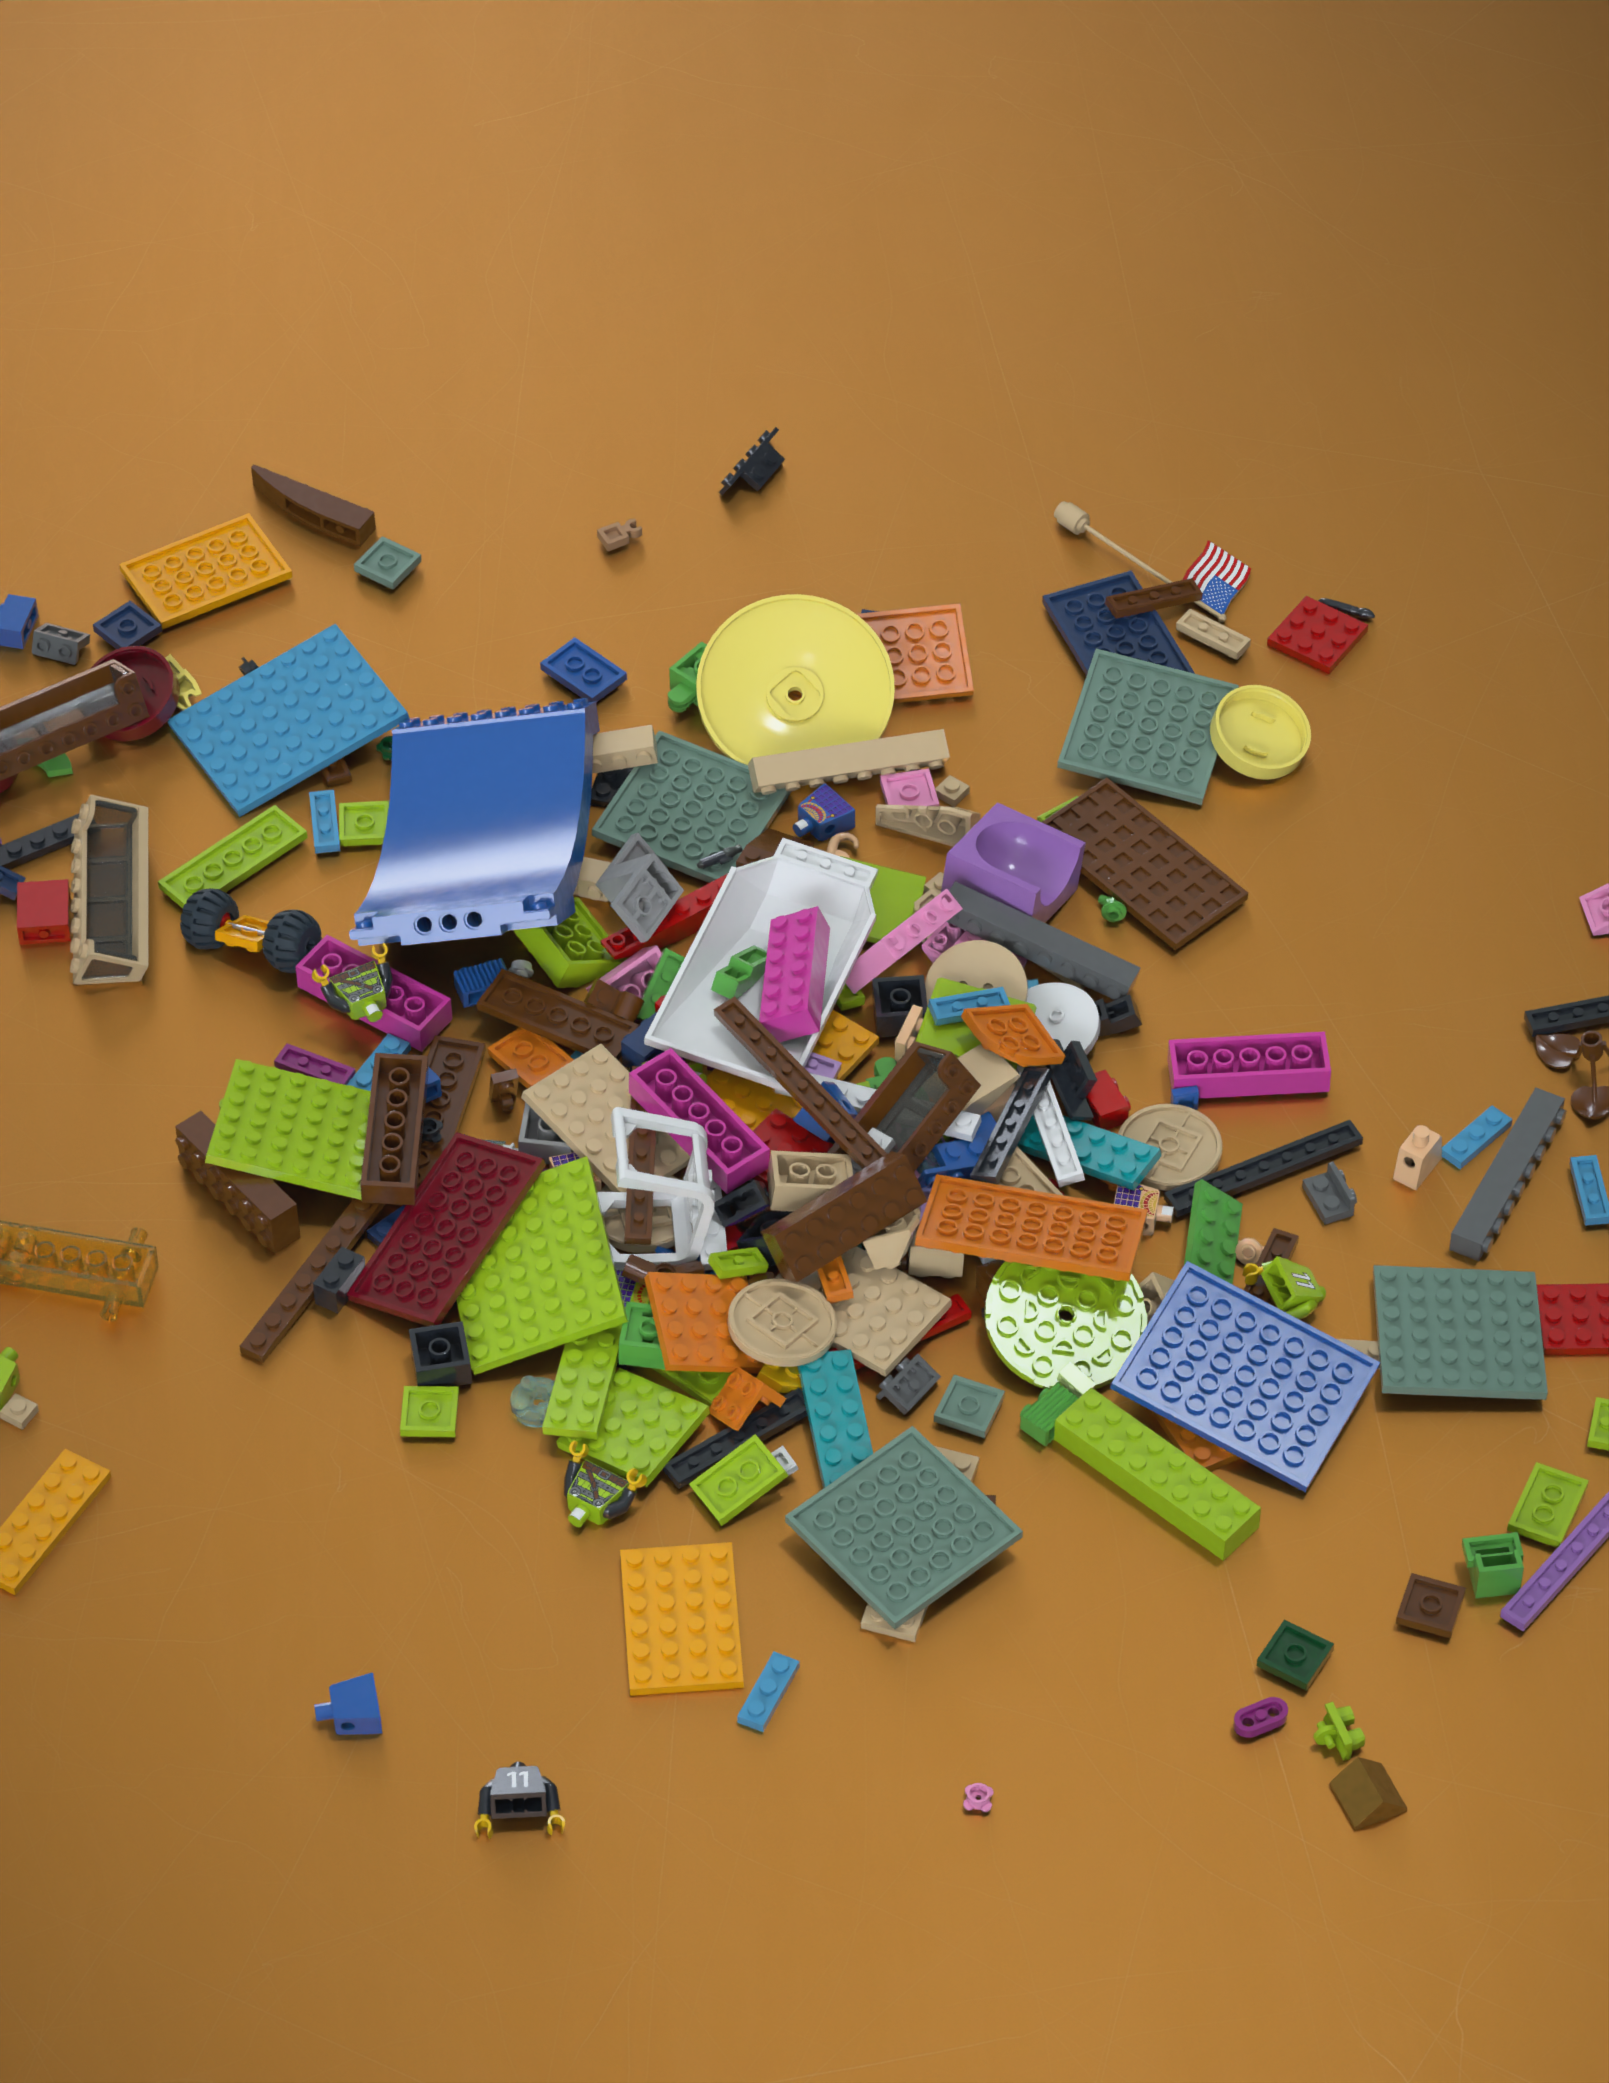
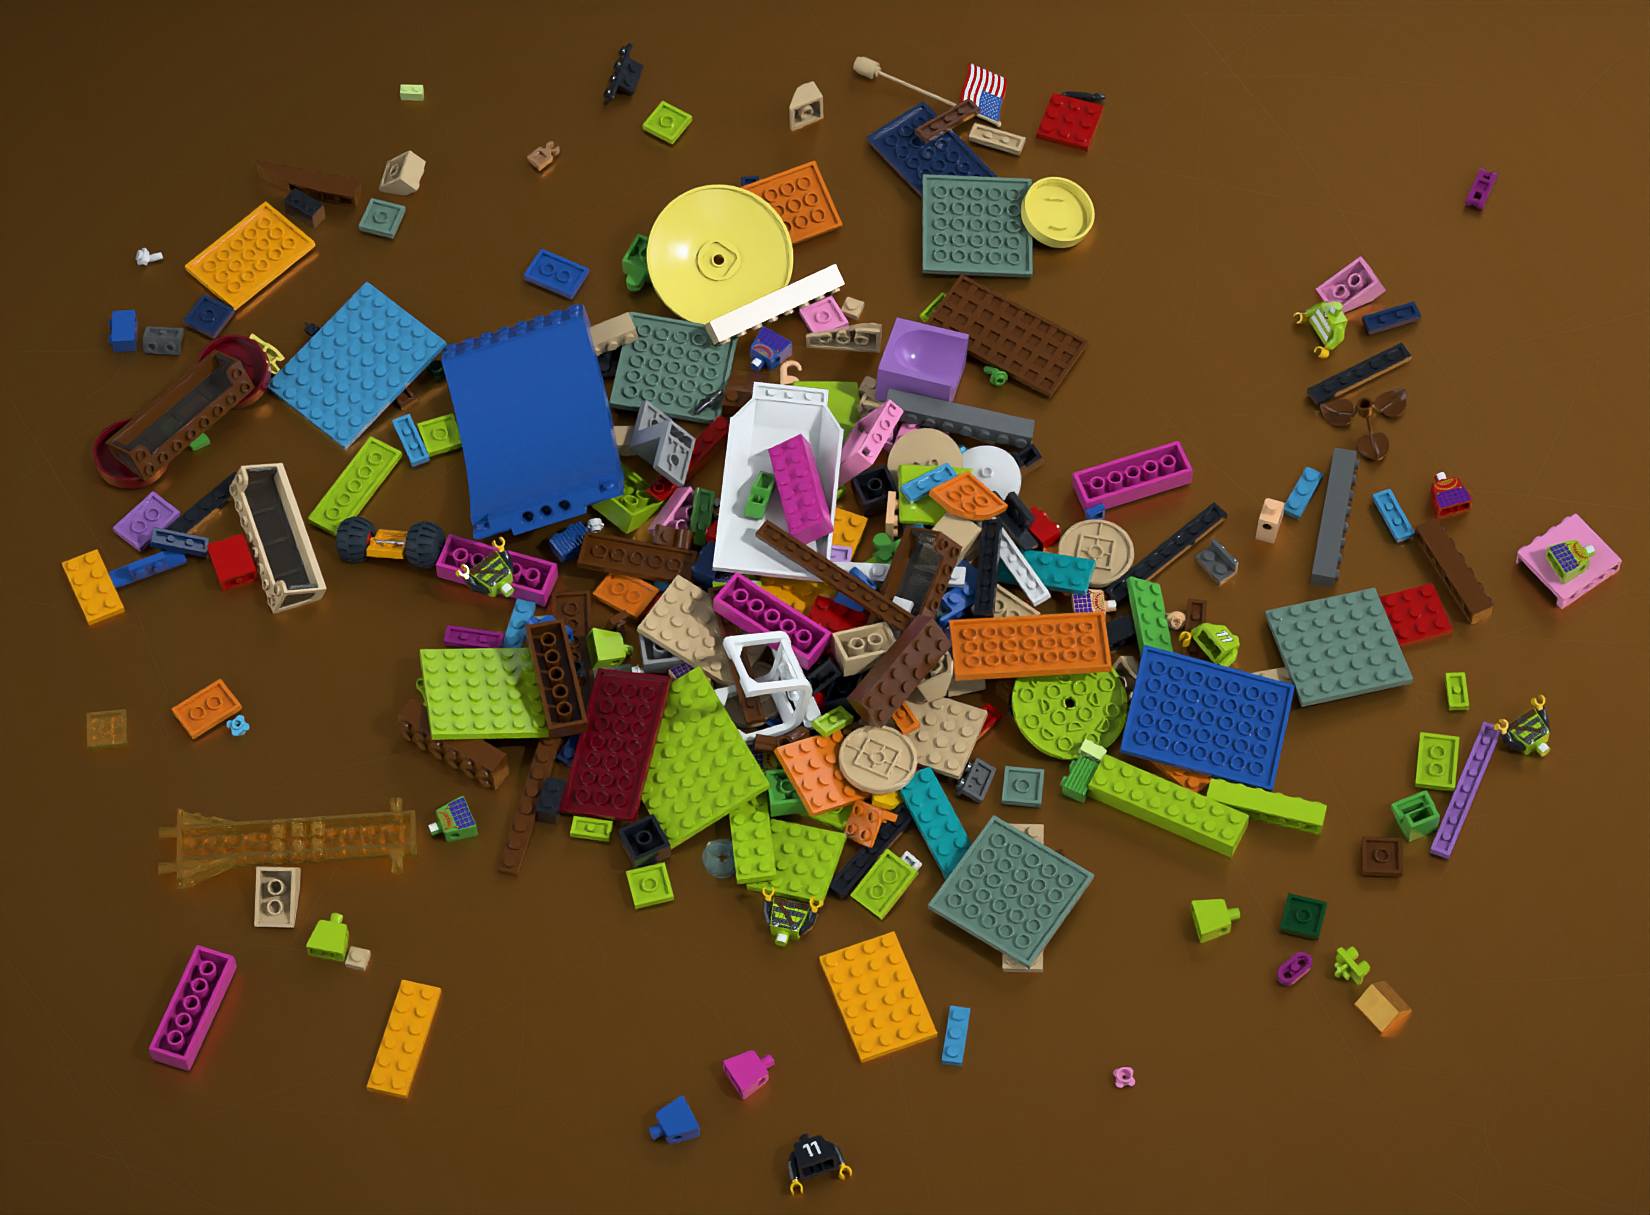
camera: 15 degrees left, 10 degrees up
none -> white plate [136,248,163,265]
none -> black brick [284,188,326,229]
none -> tan slope [378,150,426,196]
none -> yellowish green piece [400,84,424,101]
none -> torso [428,796,478,842]
none -> lime plate [570,816,613,842]
none -> lime torso [586,628,633,670]
none -> lime plate [643,101,692,145]
none -> dark pink torso [723,1050,775,1100]
none -> tan slope [789,81,823,131]
none -> black brick [1106,614,1138,653]
none -> lime torso [1191,899,1240,943]
none -> lime brick [1206,778,1327,835]
none -> lime torso [1293,301,1347,359]

